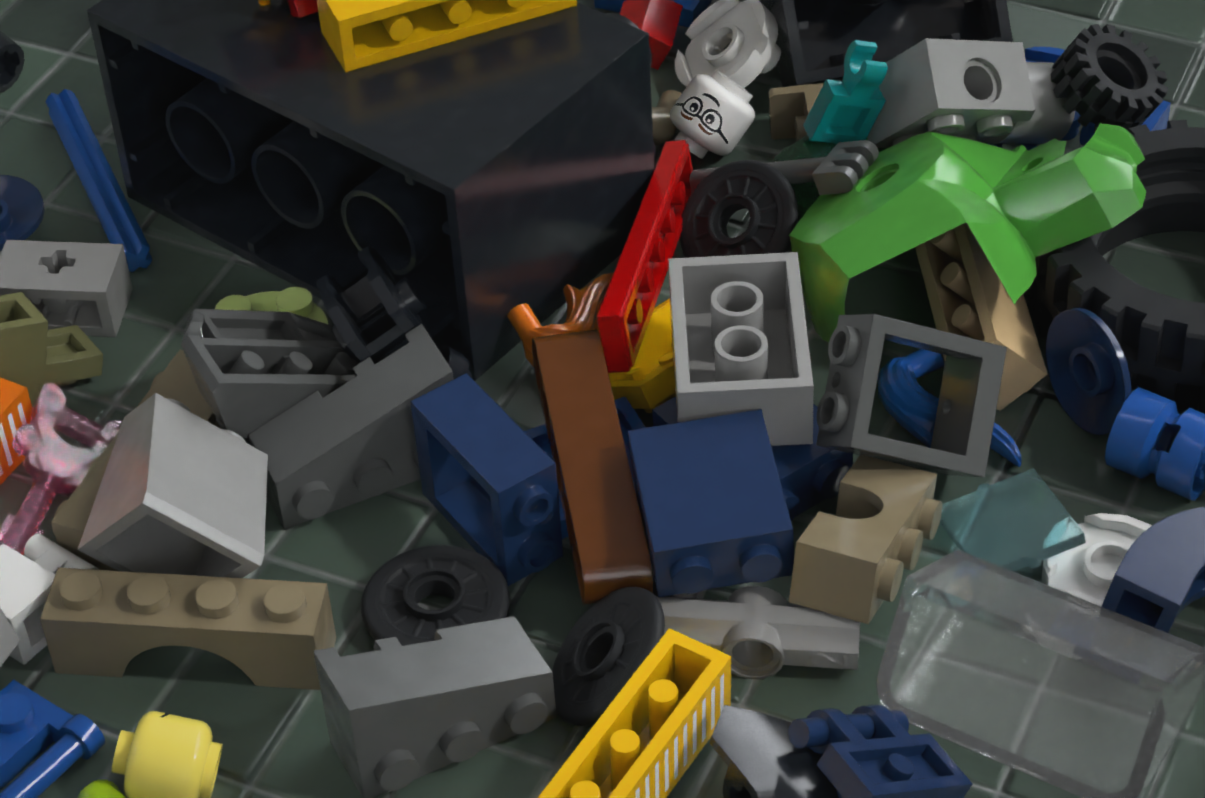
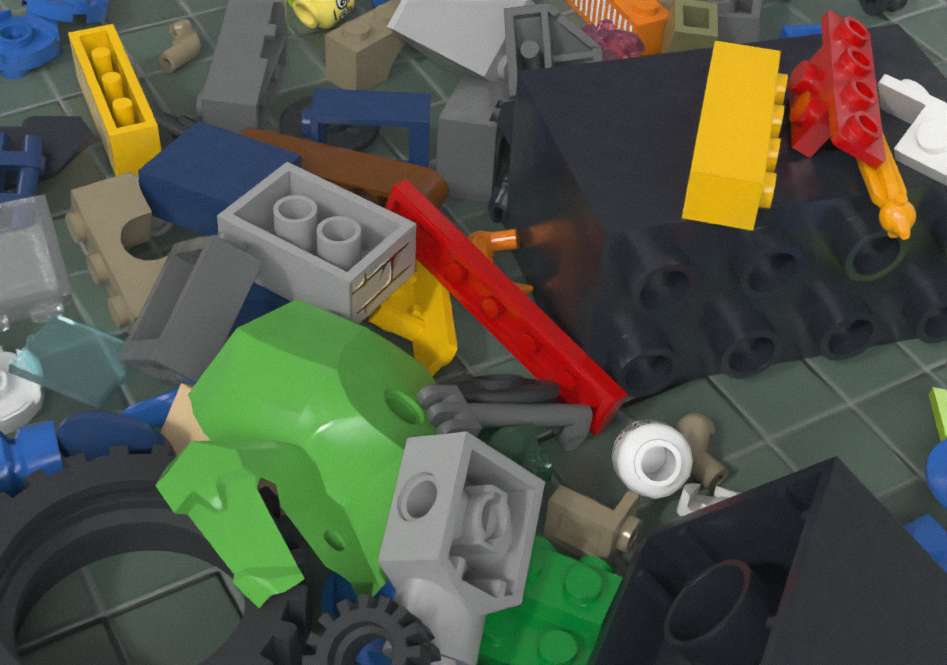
camera: 120 degrees right, 0 degrees up
teal plate [803,40,888,144] -> none

